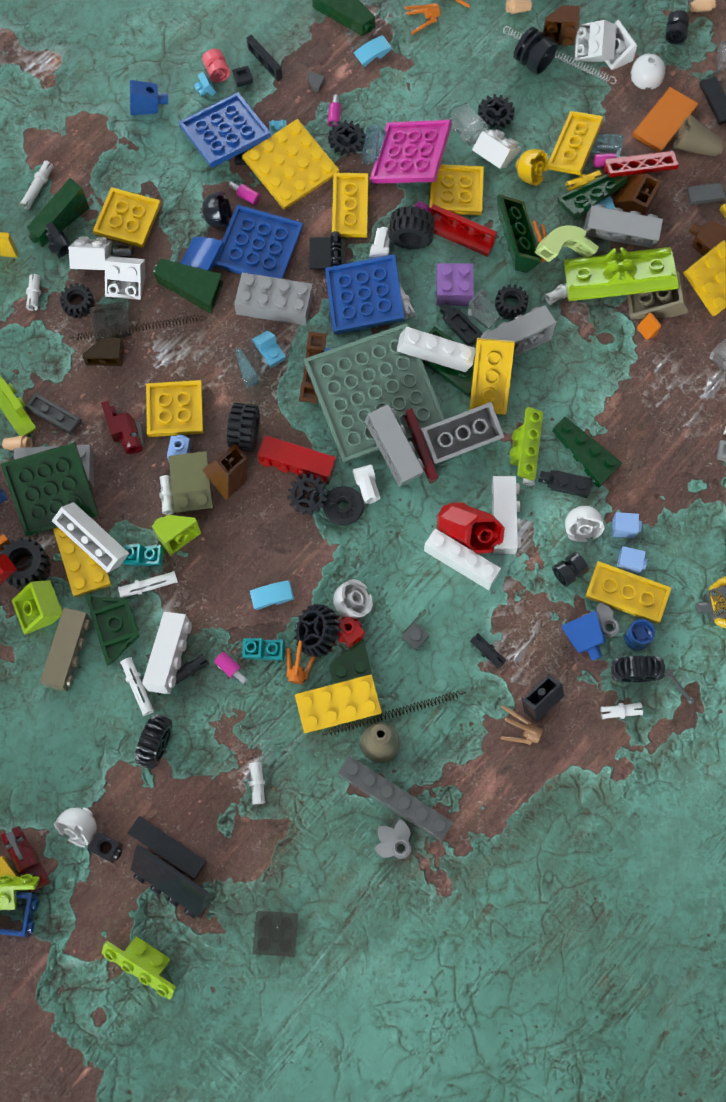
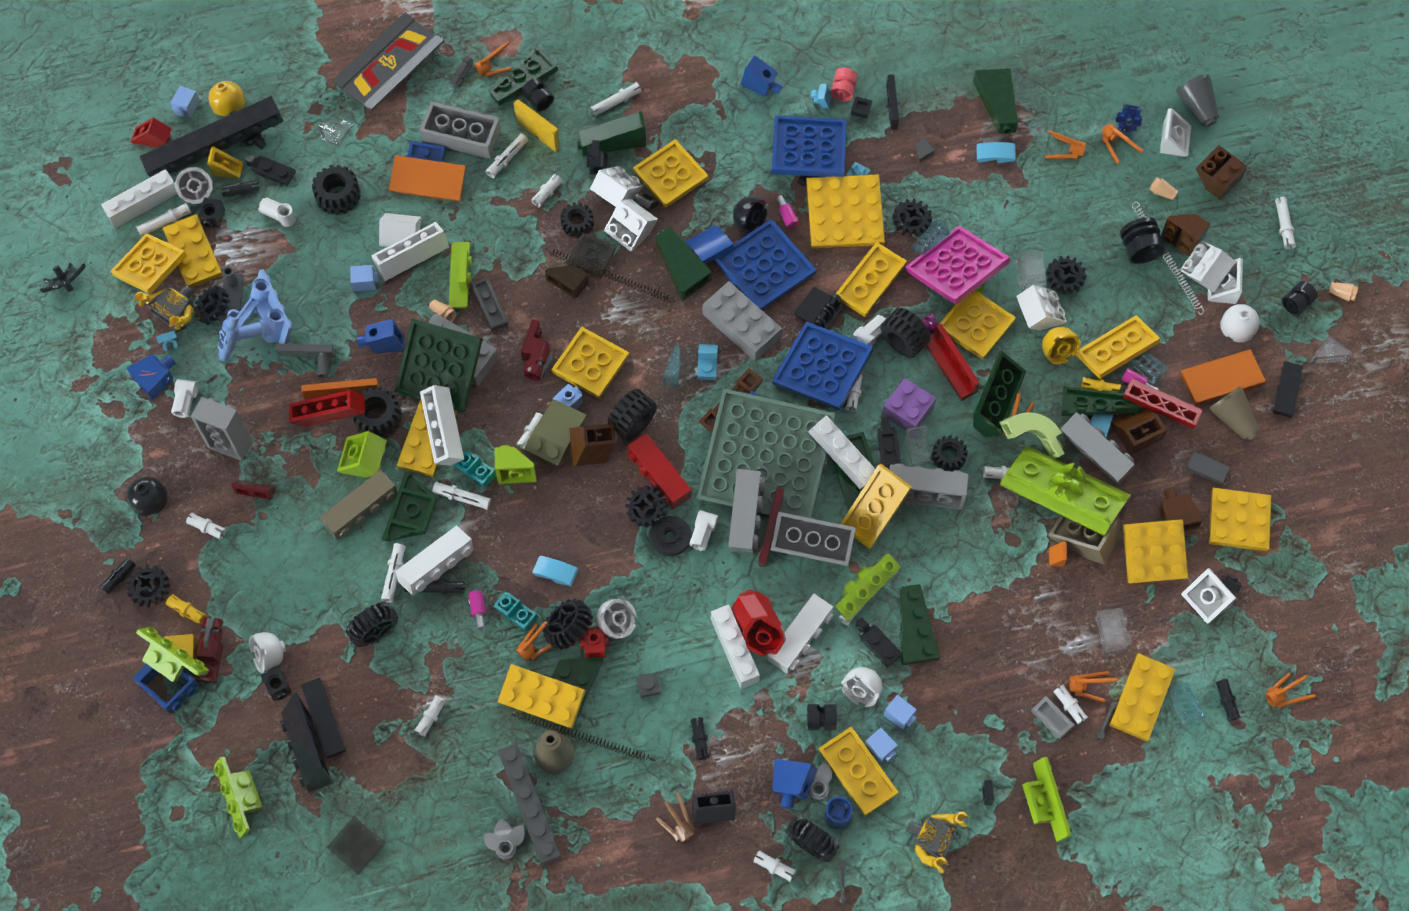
camera: 35 degrees right, 5 degrees down
dark pink piece [327,95,341,127] -> none

